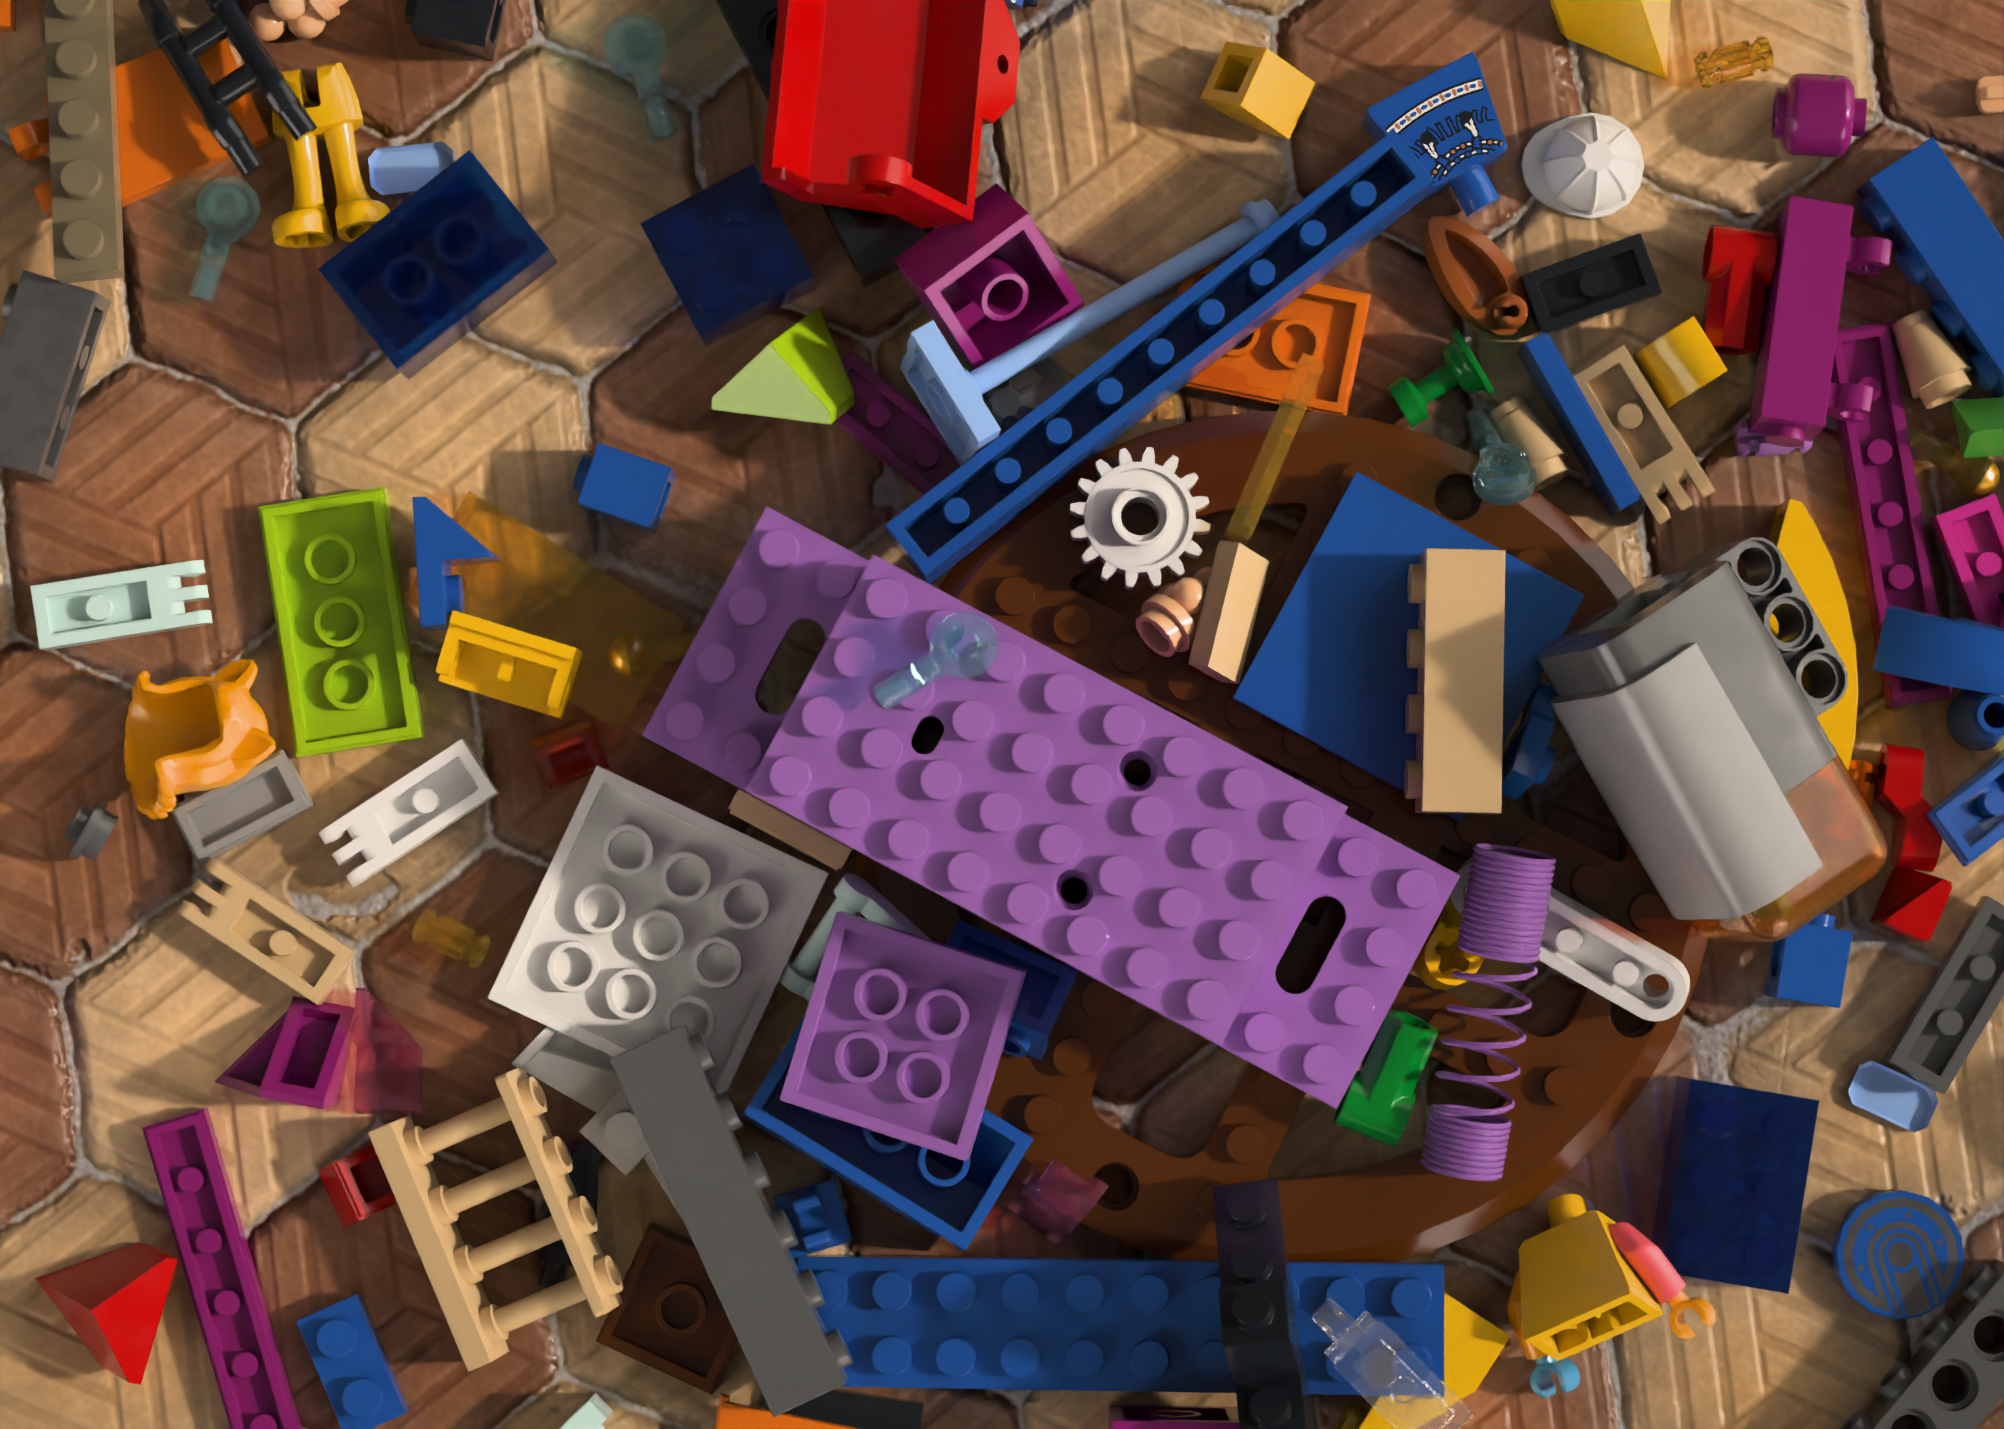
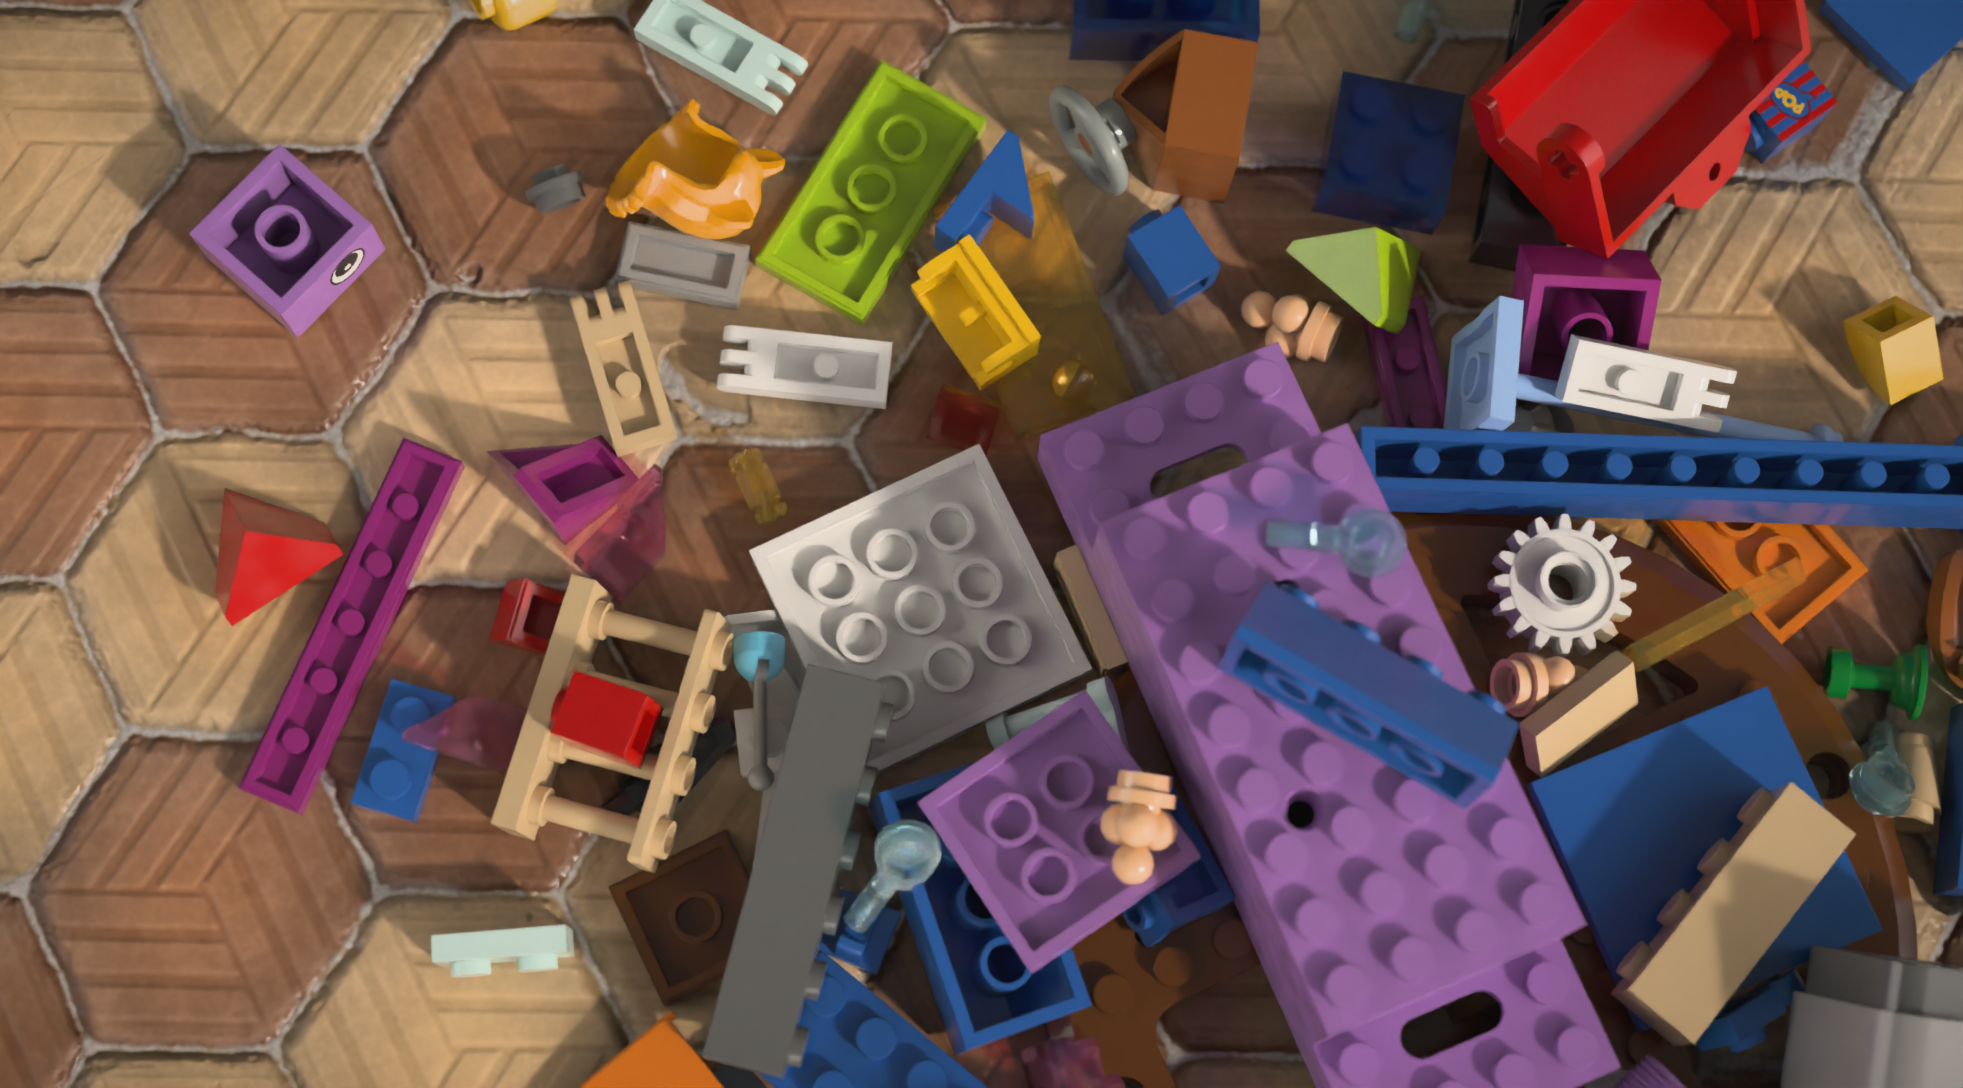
camera: 30 degrees right, 10 degrees down
none -> clear pink slope [402,695,527,774]
none -> red brick [550,670,664,770]
none -> hinge [733,631,785,791]
none -> clear light blue plate [844,820,941,933]
none -> dark orange piece [1049,29,1259,203]
none -> light nougat piece [1100,770,1178,885]
none -> blue slope [1218,581,1519,810]
none -> light nougat piece [1241,291,1344,363]
none -> white hinge [1554,334,1737,433]

